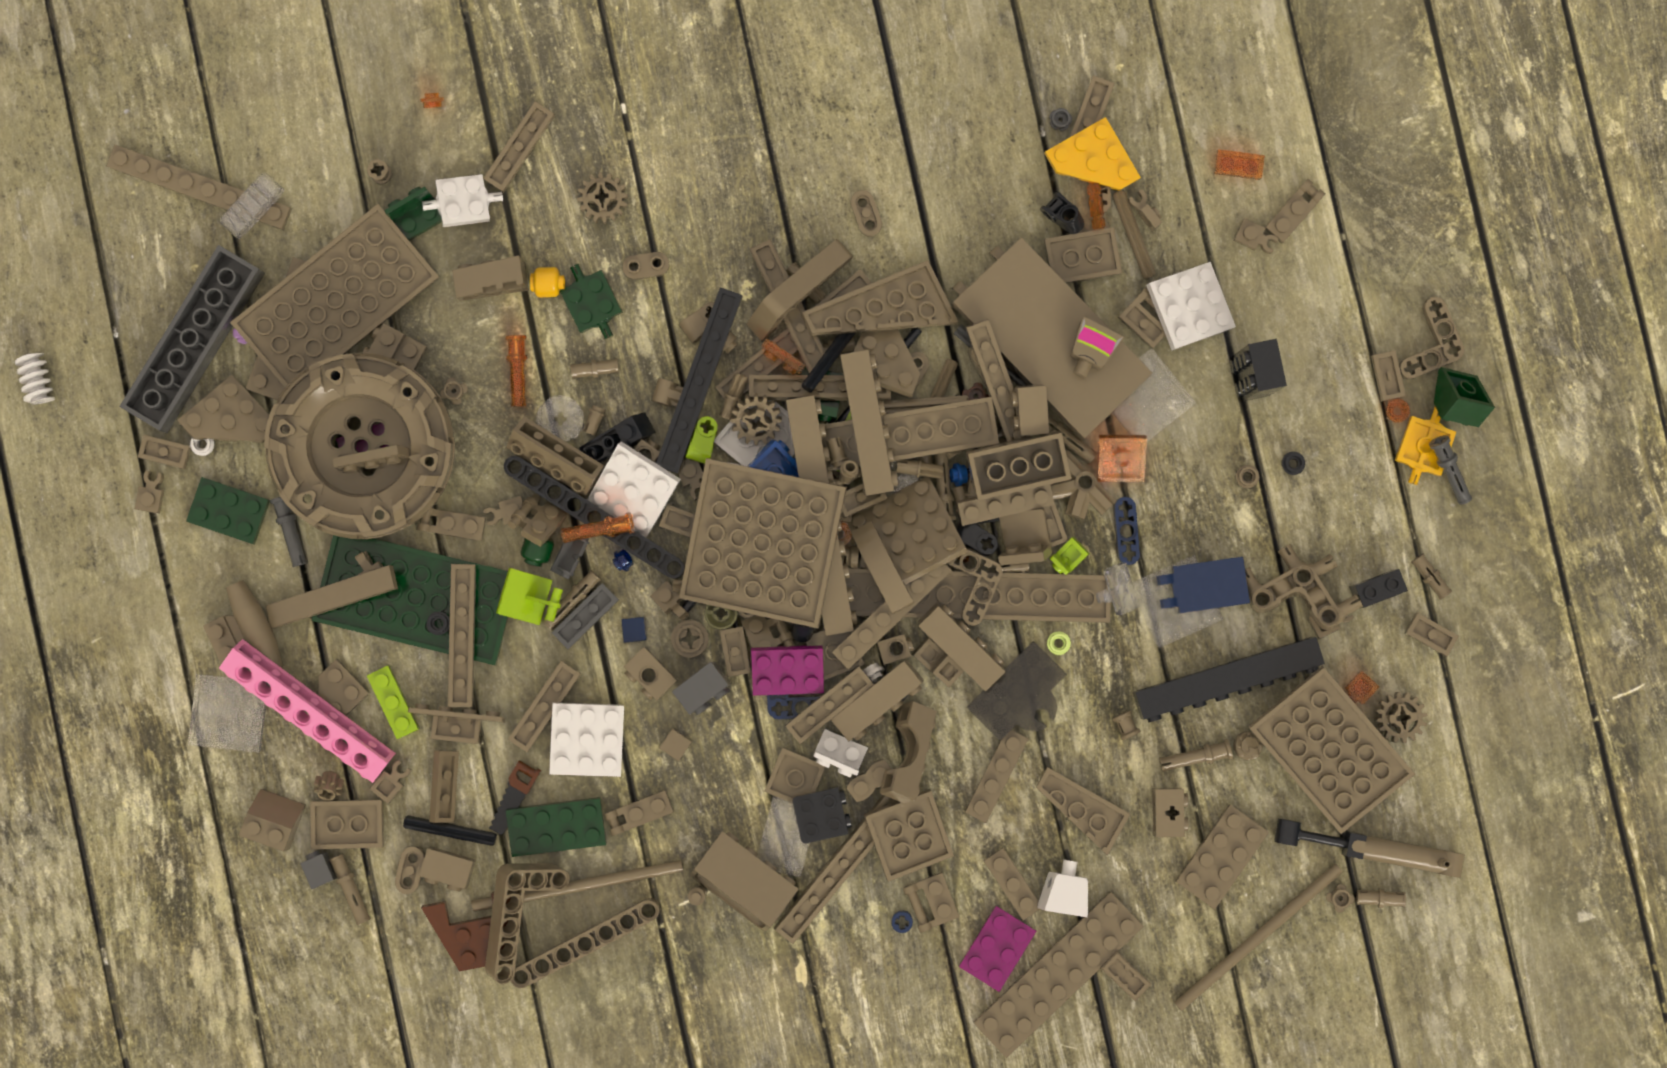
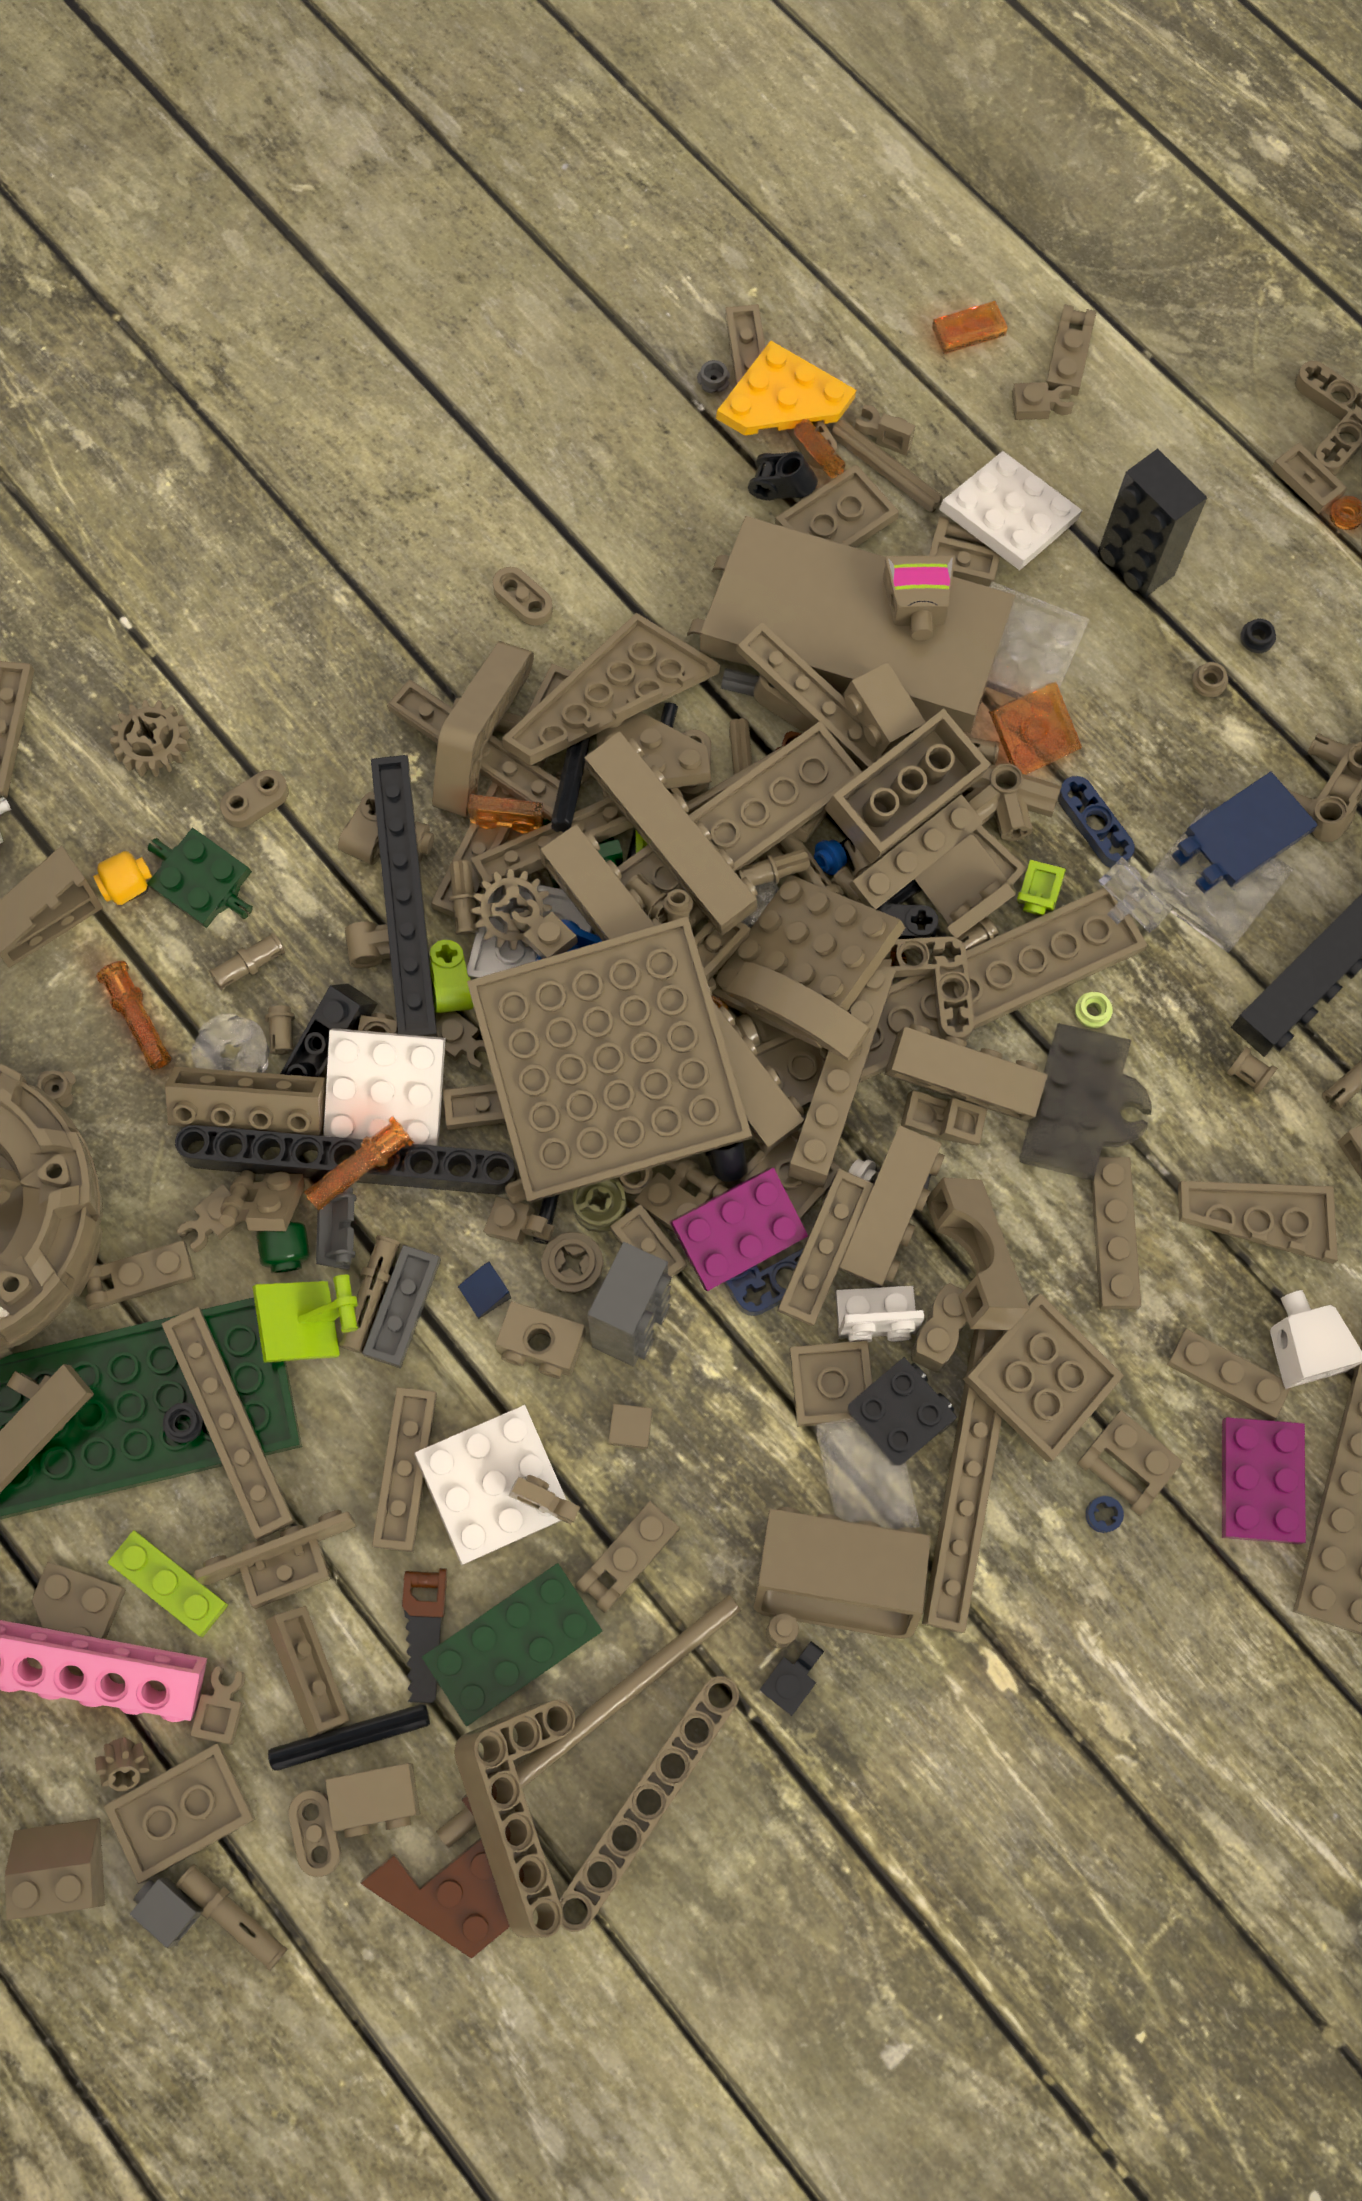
camera: 25 degrees left, 15 degrees down
clear blue plate [612,549,634,572] -> none
dark tan brick [877,634,914,665] -> none
none -> dark tan plate [508,1475,580,1524]
none -> dark tan plate [511,899,578,959]
none -> black plate [759,1641,824,1716]

